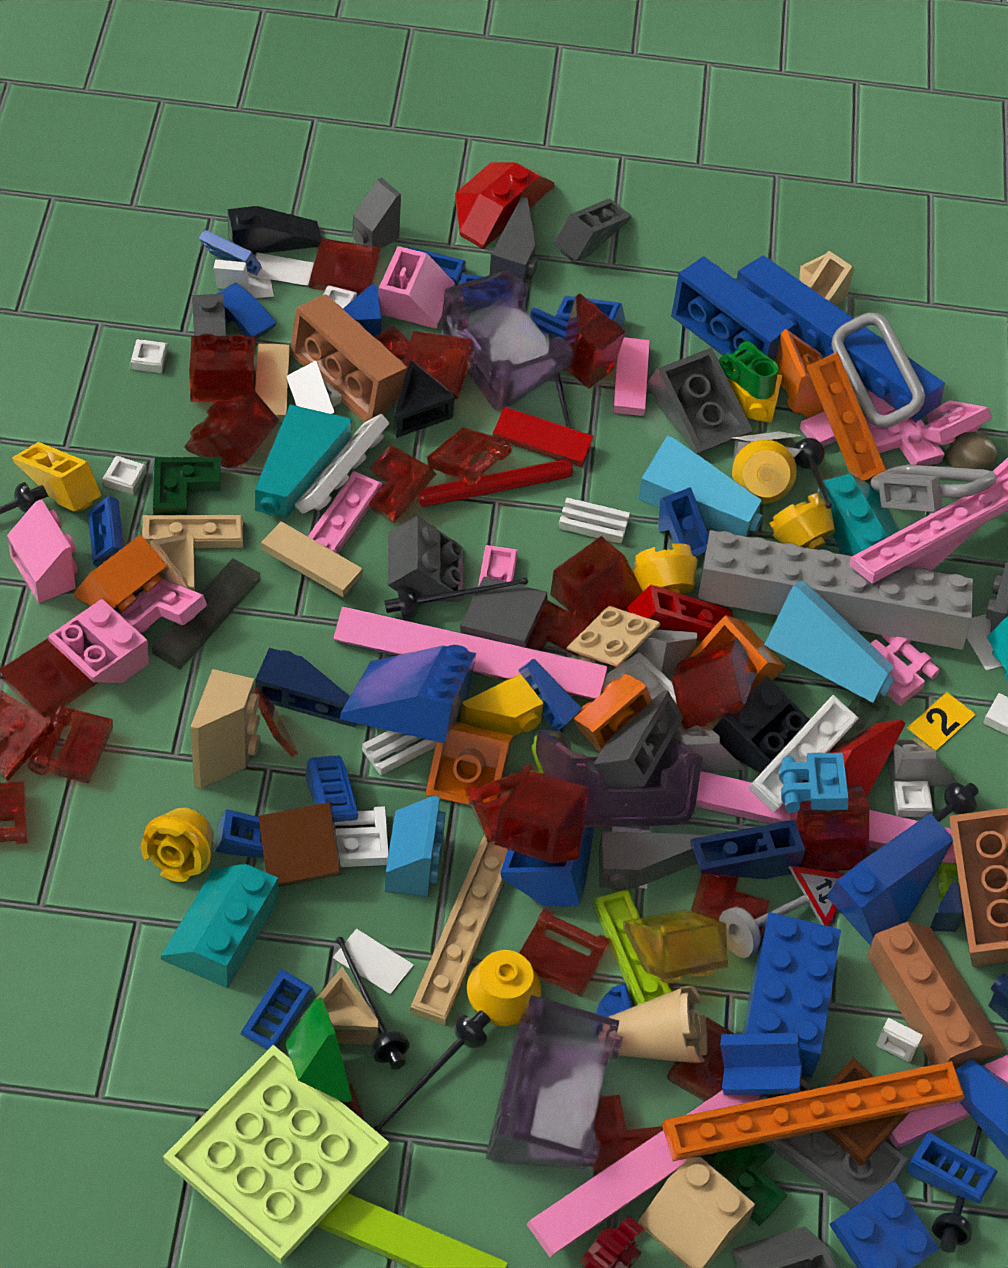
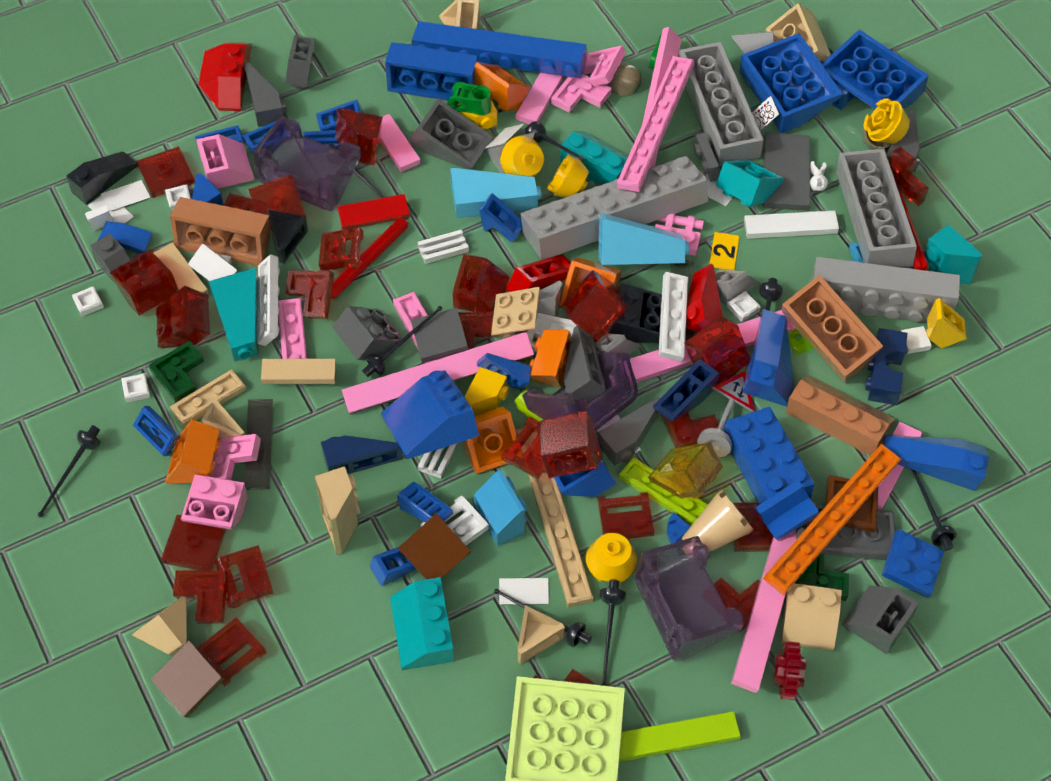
camera: 30 degrees left, 5 degrees up
bright pink slope [7,499,78,603] -> none
yellow slope [12,442,102,512] -> none
yellow cone [140,808,214,882] -> none
tile [198,230,262,276] -> none
blue slope [240,969,315,1050] -> none
clear red piece [255,686,298,757] -> none
green slope [285,997,352,1103] -> none
dark grey slope [352,177,401,254] -> none
yellow cone [632,543,698,595] -> none
dark azure plate [779,753,848,813] -> none
orange plate [806,352,886,481] -> none
light grey bar [831,312,925,428] -> none
light grey bar [871,465,996,512] -> none
white tile [876,1018,923,1062] -> none
blue slope [907,1132,998,1204] -> none
dark blue slope [930,881,964,932] -> none

